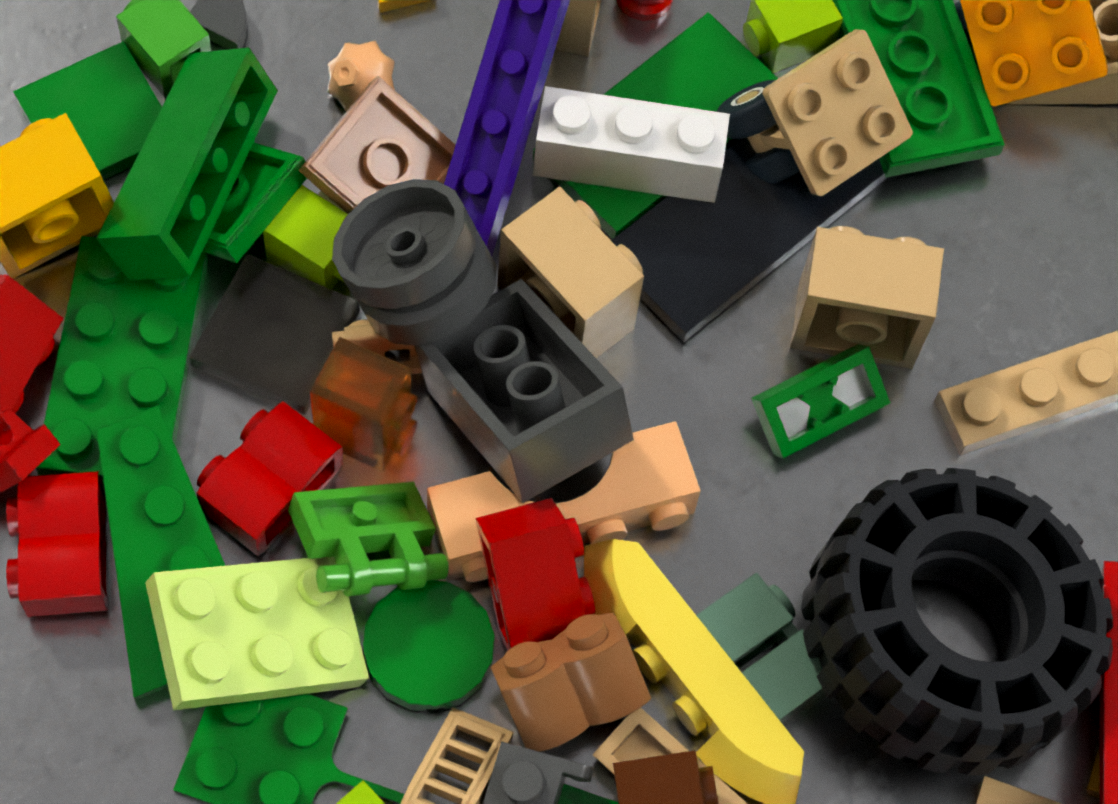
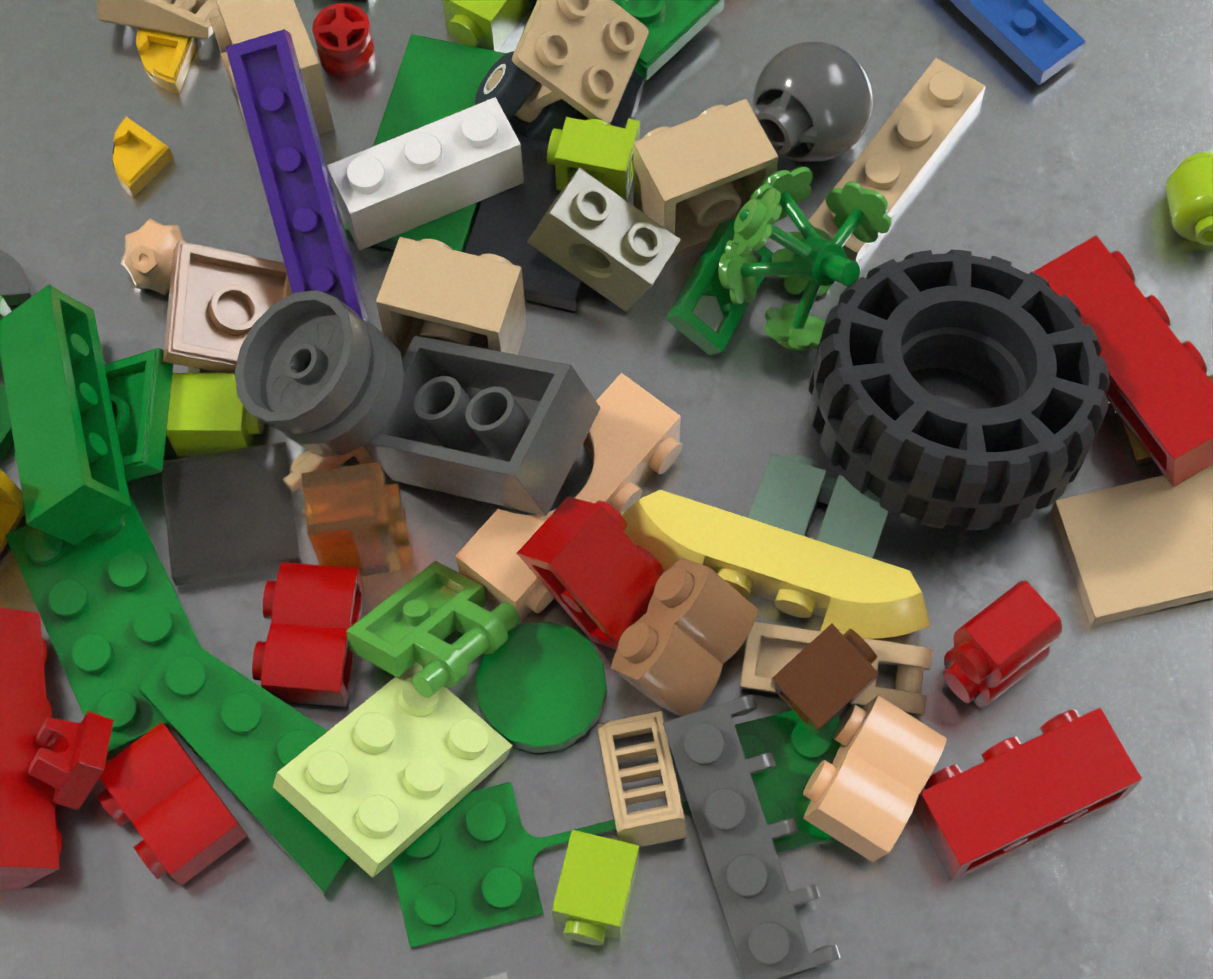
camera: 25 degrees left, 0 degrees up
none -> olive brick [527,168,681,312]
none -> lime brick [547,117,640,201]
none -> bright green plant [718,167,892,351]
none -> dark grey brick [753,42,873,163]

